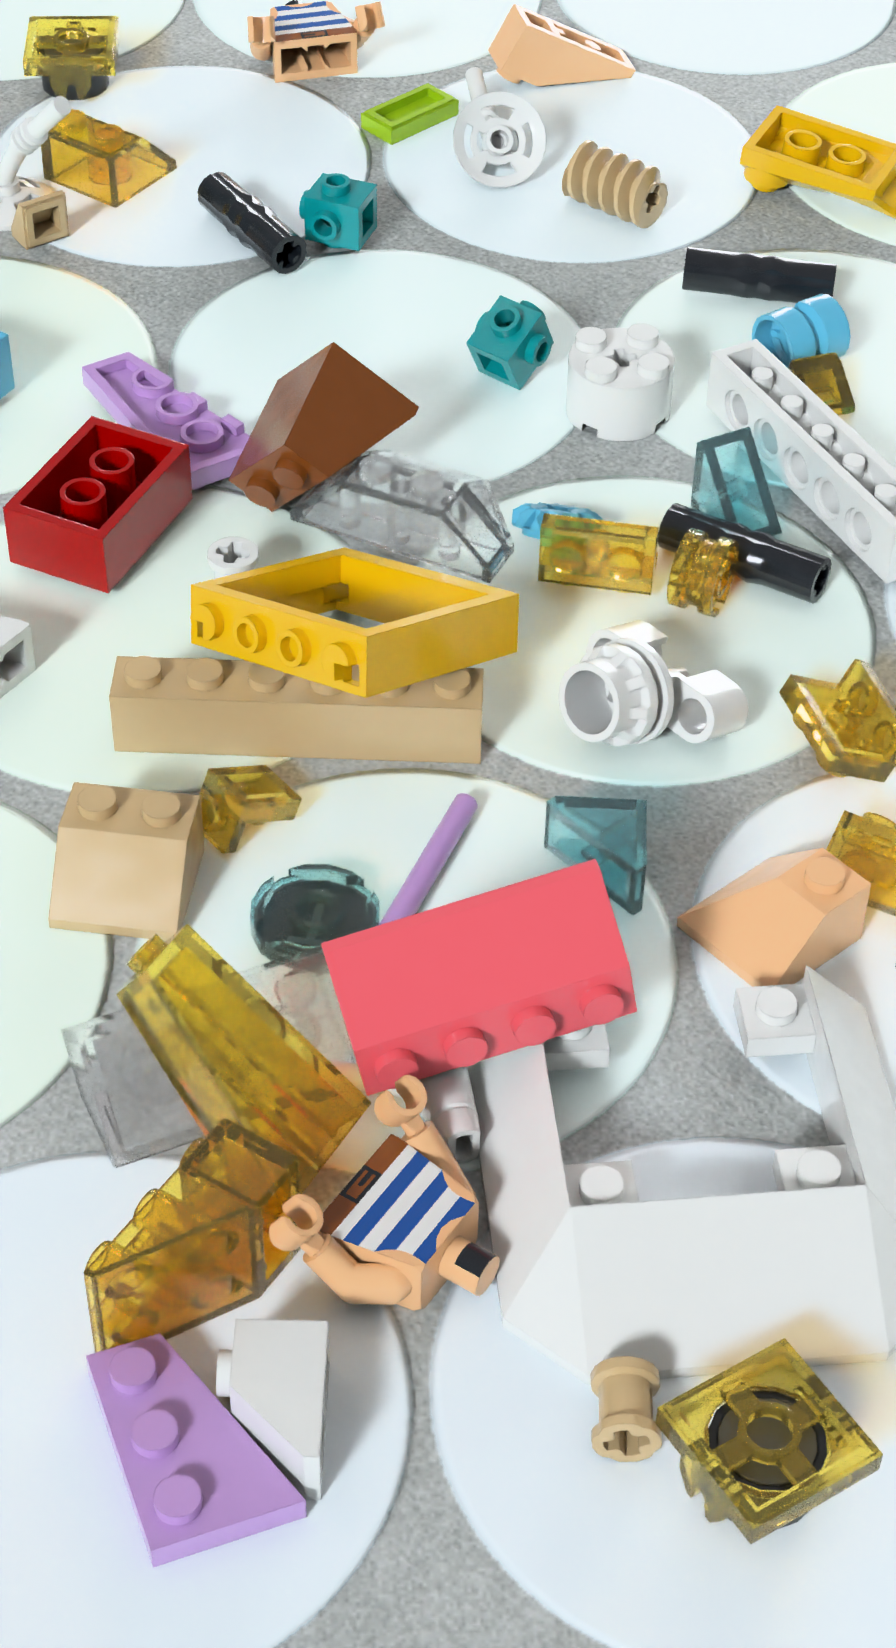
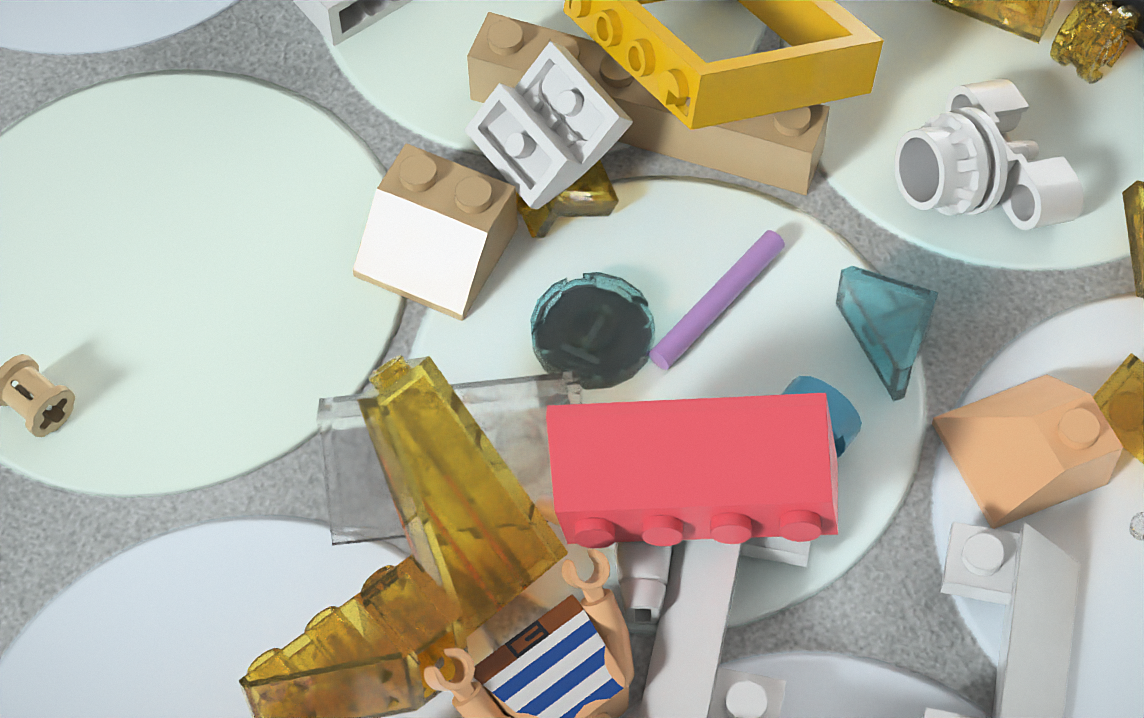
camera: 20 degrees right, 15 degrees up
none -> white slope [464,41,633,209]

